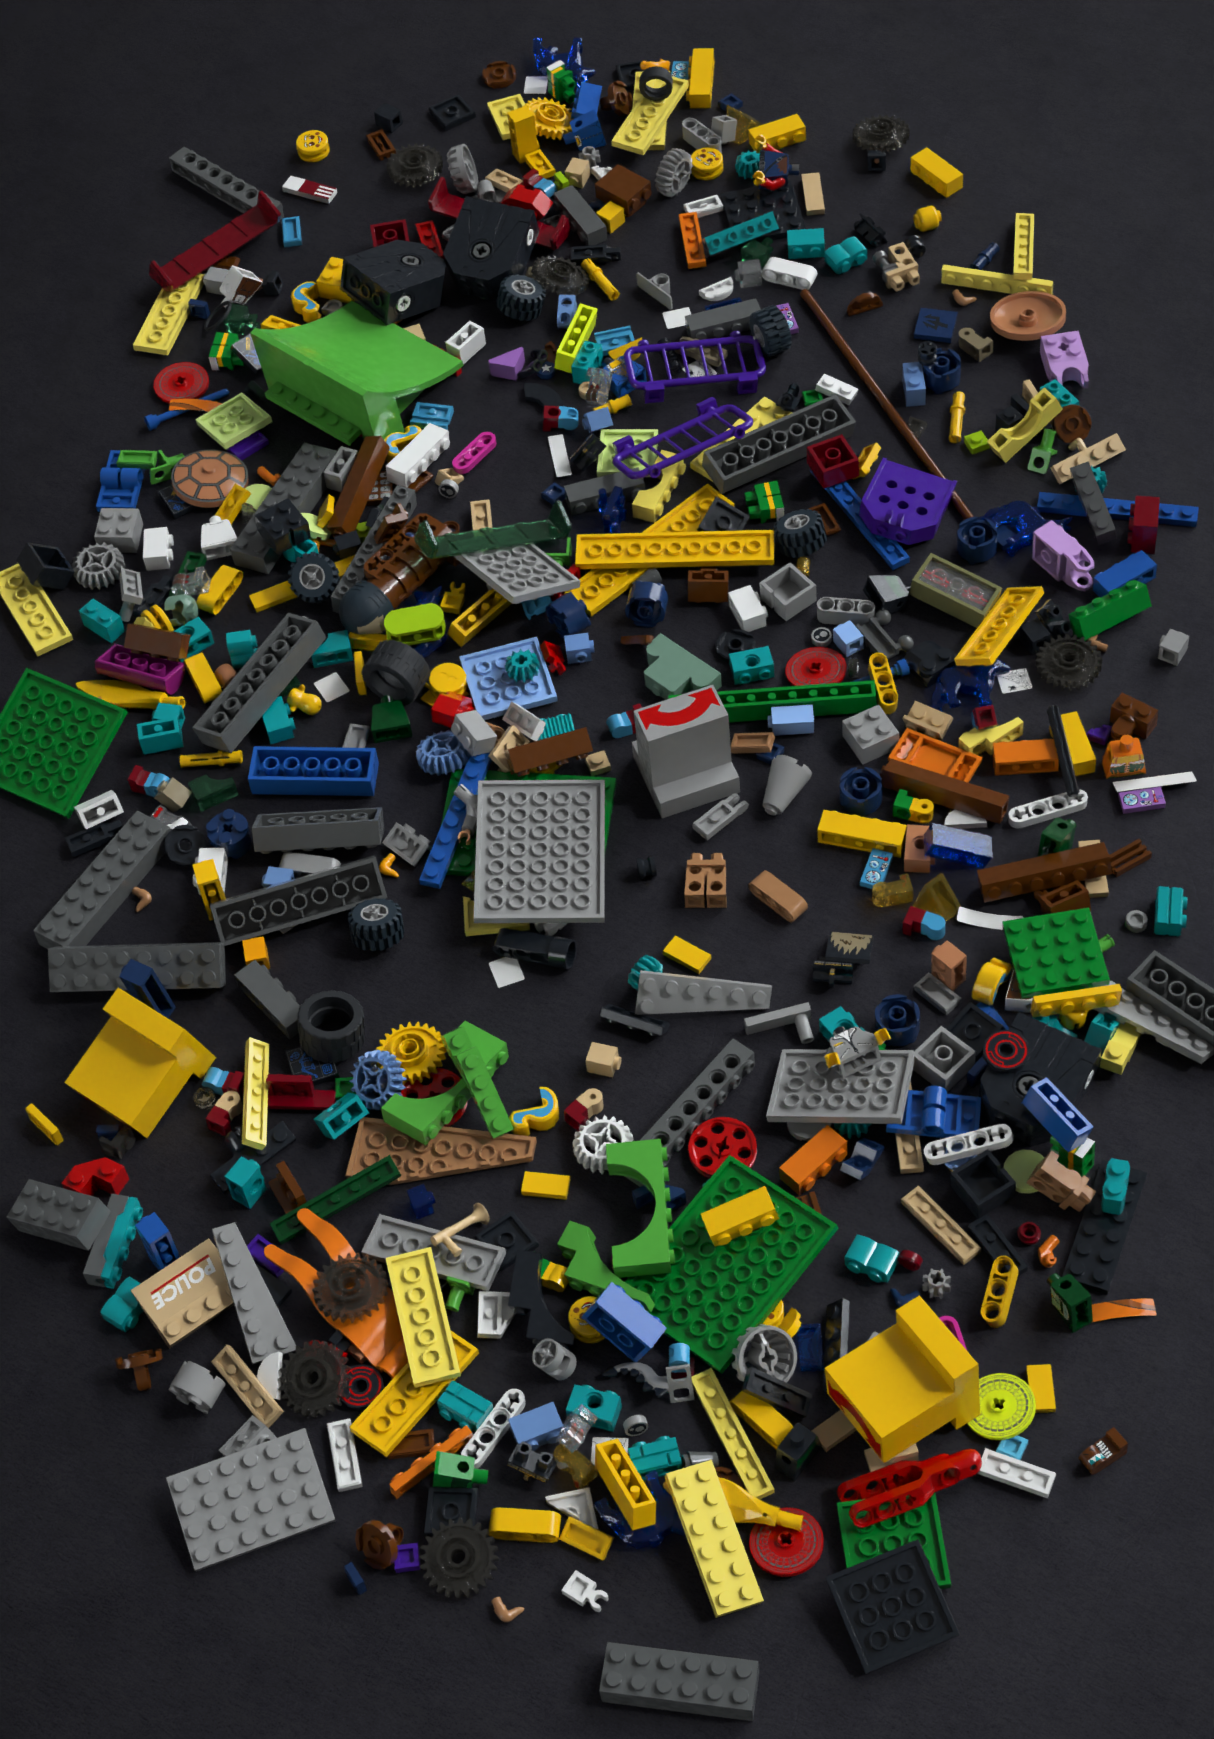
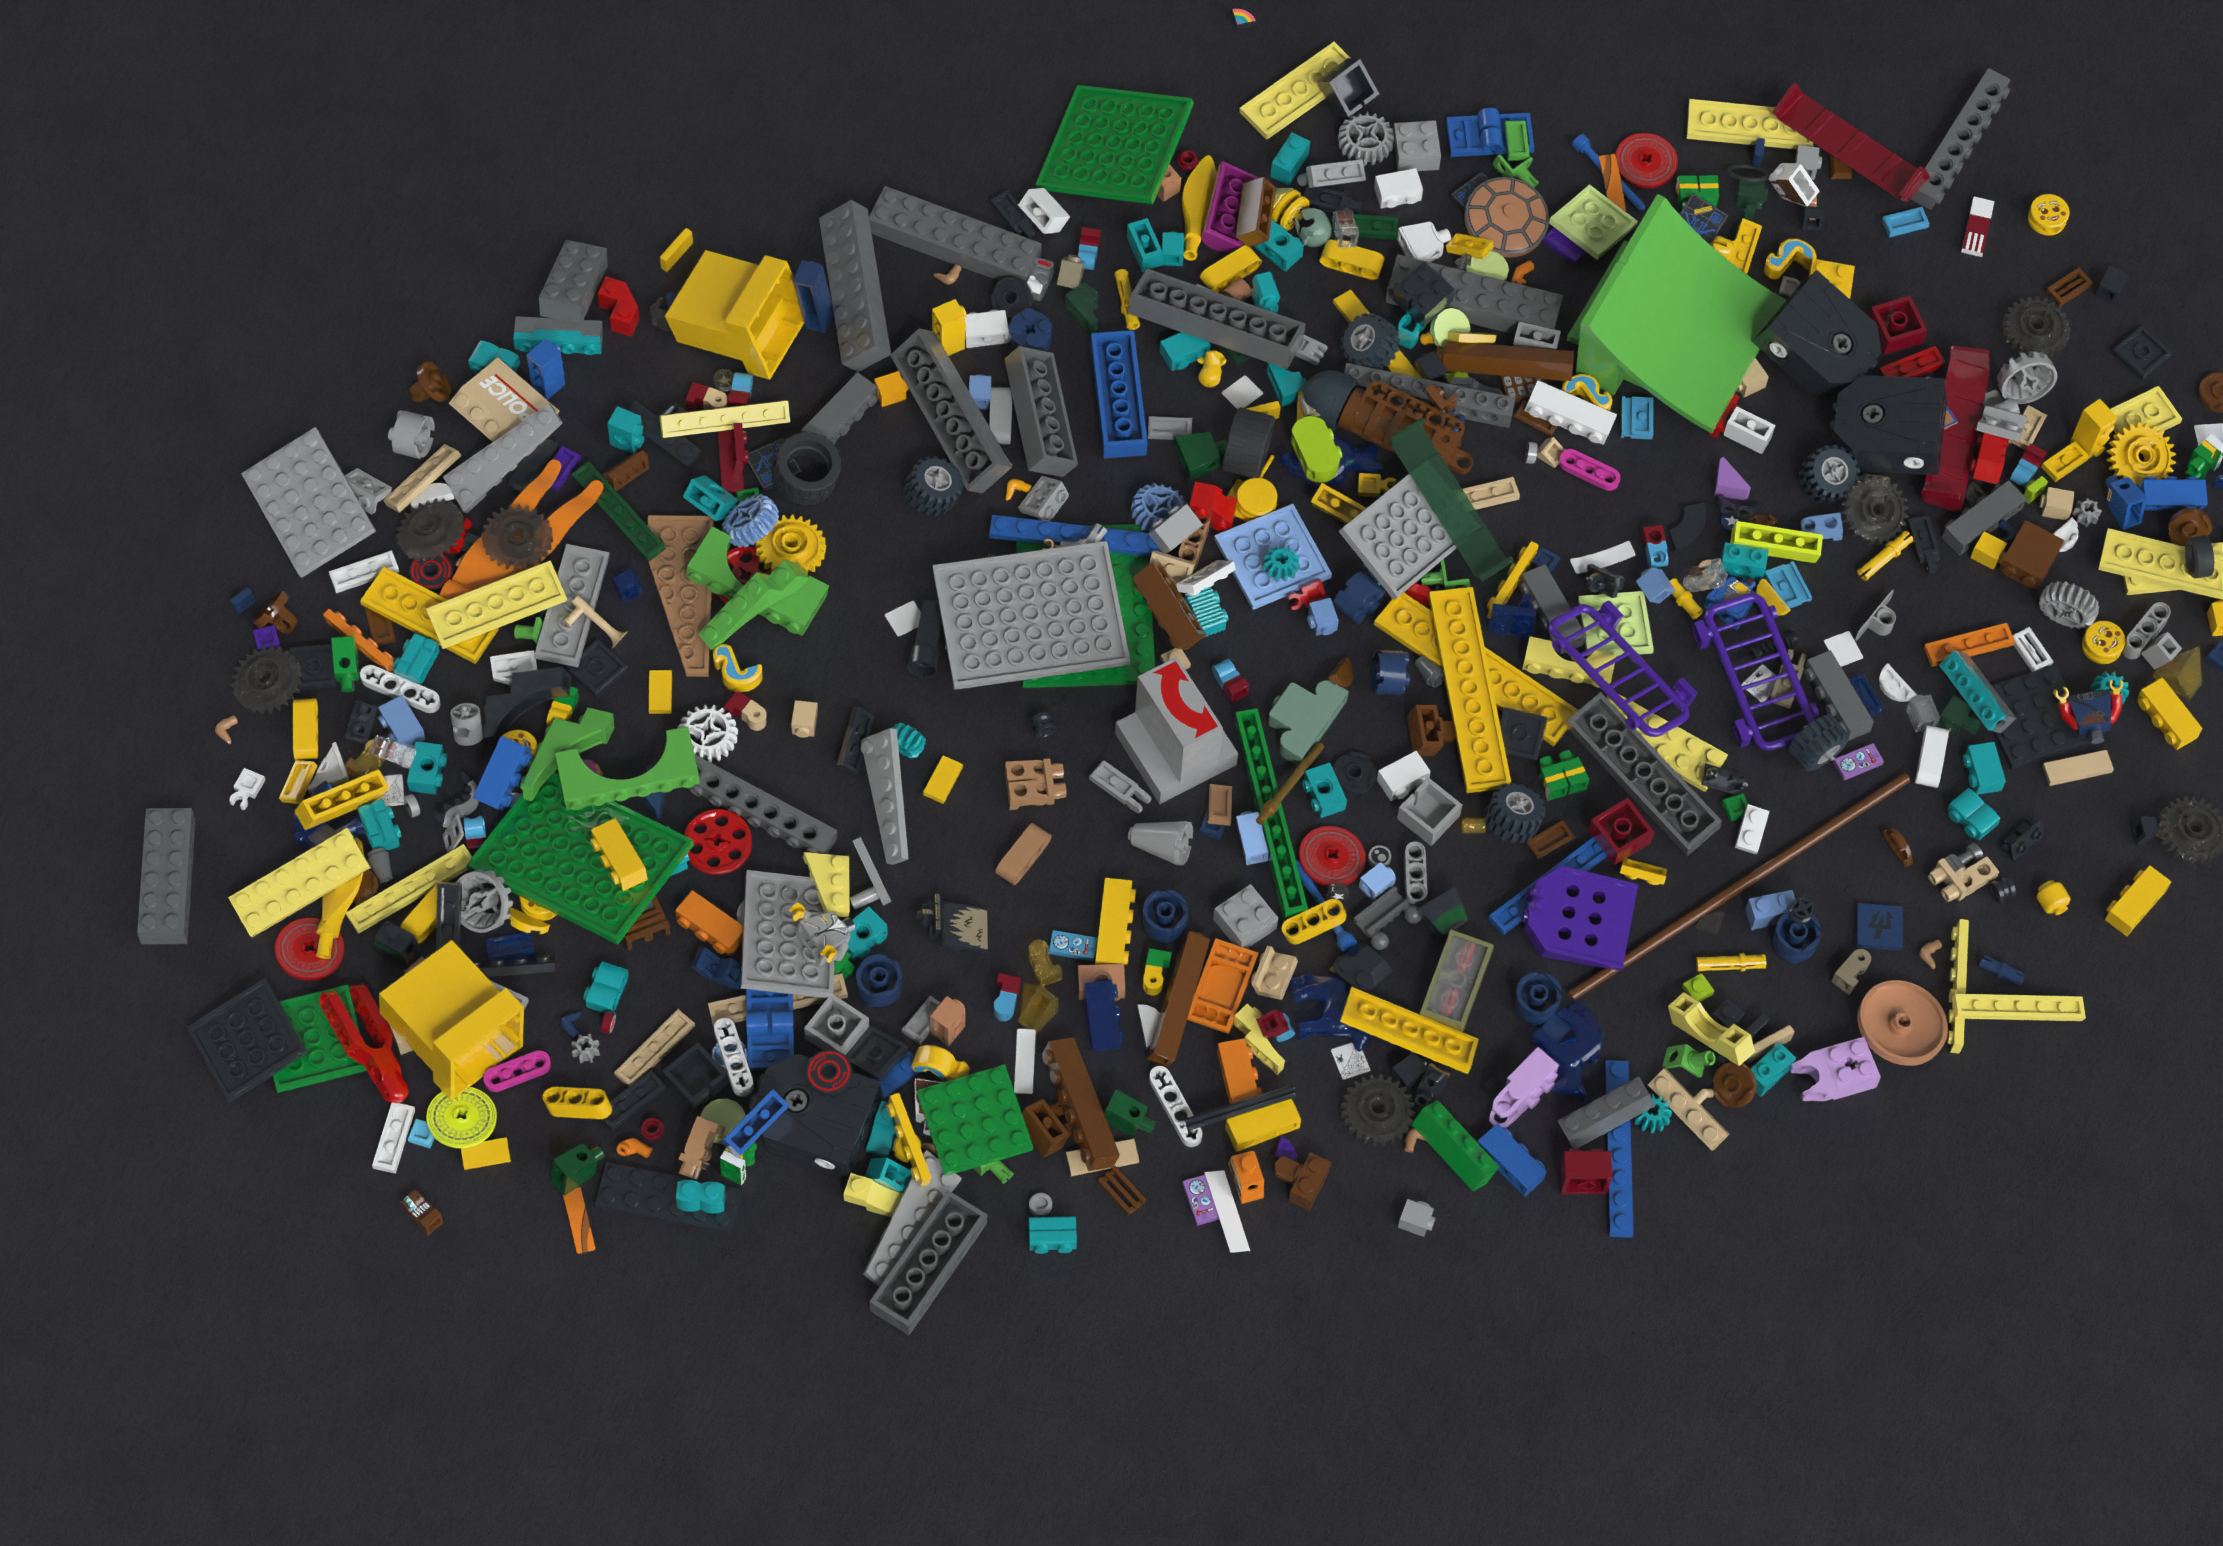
camera: 70 degrees right, 10 degrees up
none -> light yellow wing [803,852,850,917]
none -> pearl gold bar [1256,742,1324,825]
none -> yellow plate [1487,541,1539,621]
none -> light grey bracket [1976,405,2027,442]

